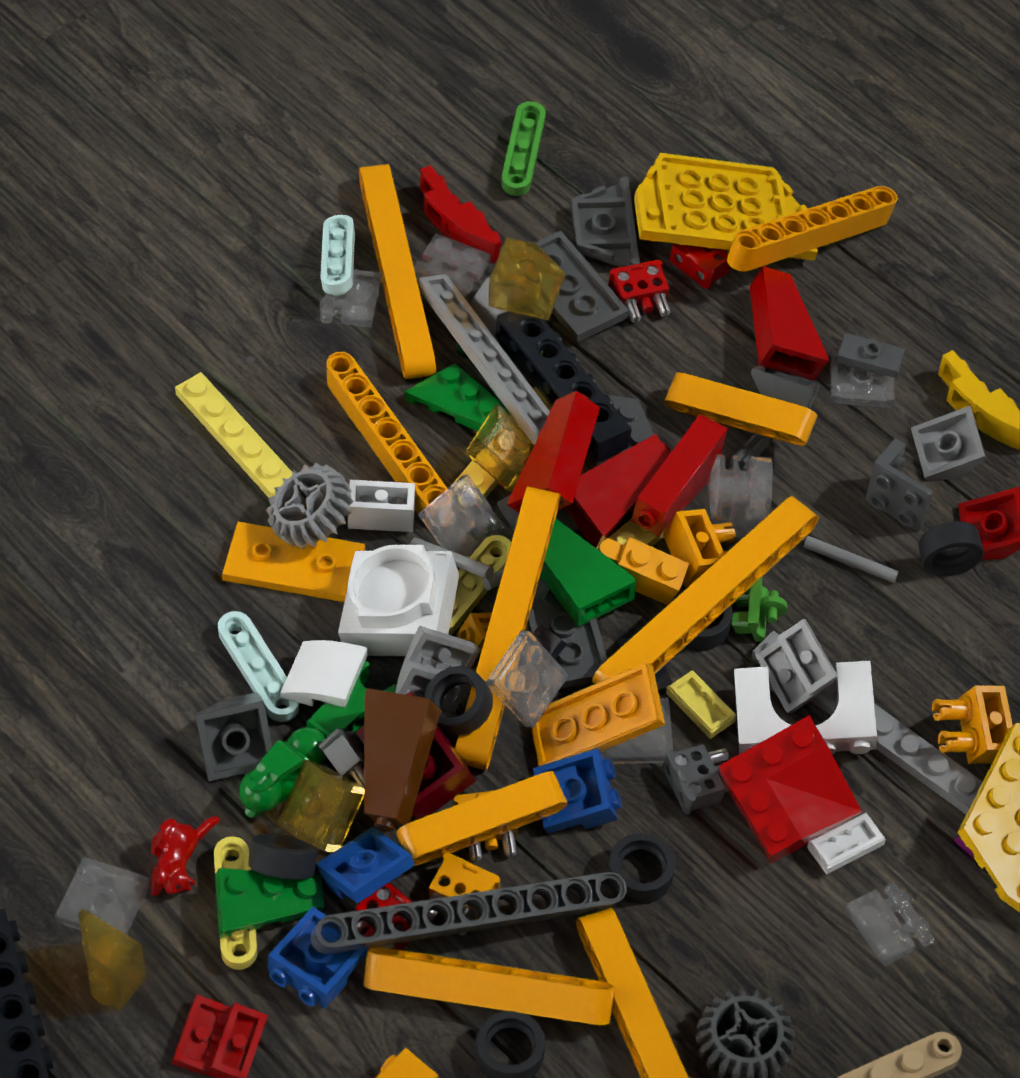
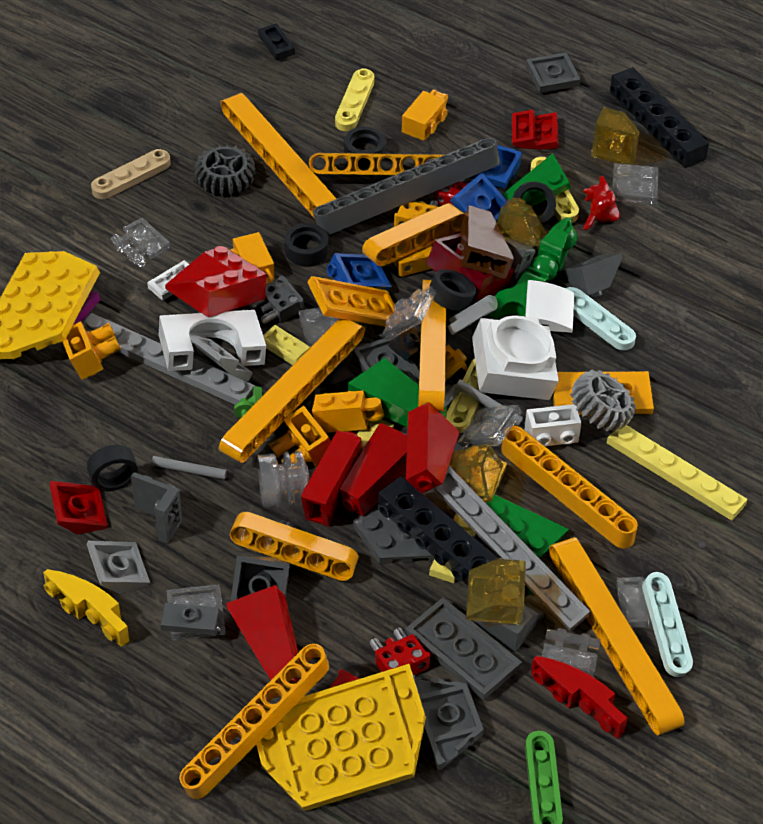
camera: 170 degrees right, 5 degrees down
none -> light orange brick [230,232,274,285]

